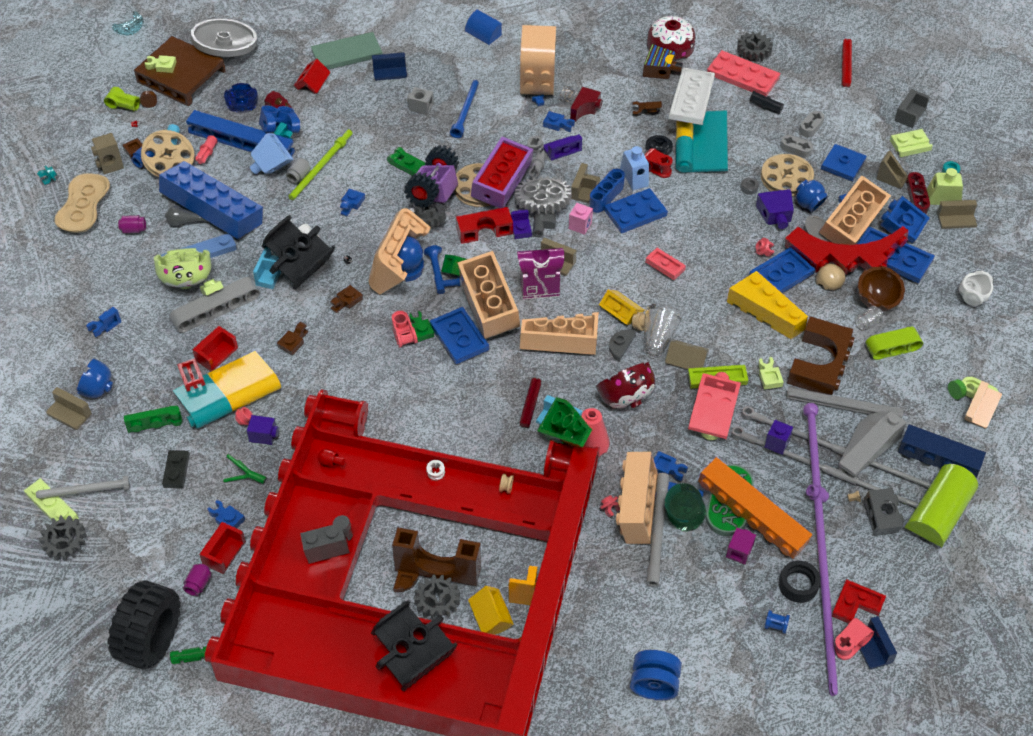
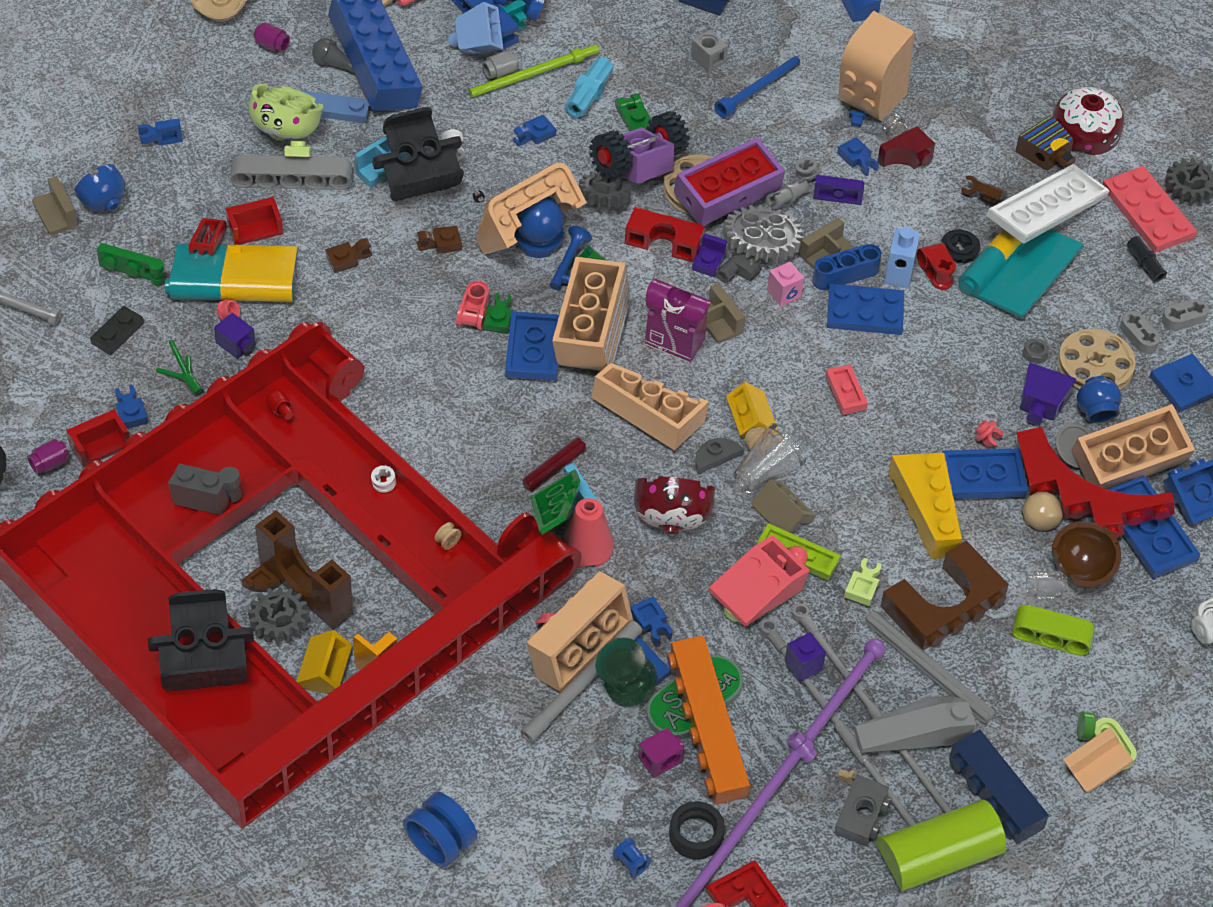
camera: 30 degrees right, 0 degrees up
none -> medium azure piece [565,57,614,119]

